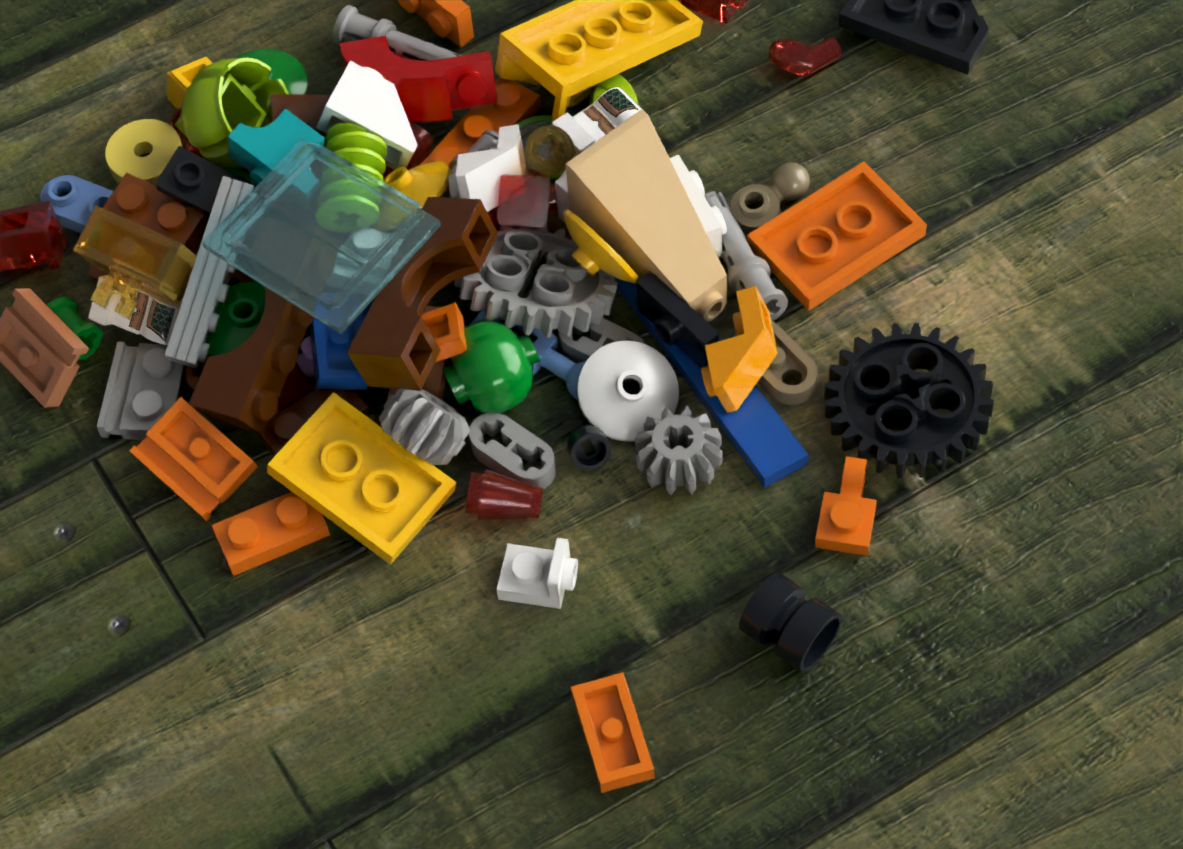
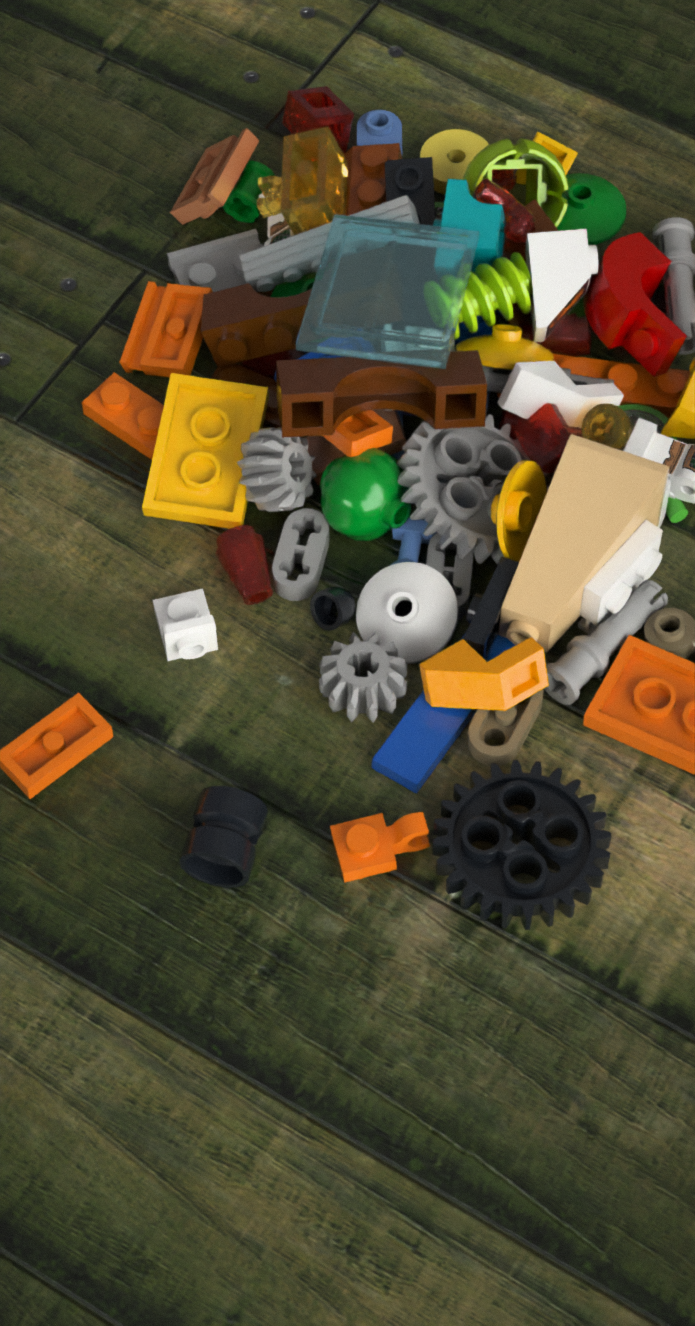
camera: 60 degrees right, 0 degrees up
none -> clear red arm [473,179,536,243]

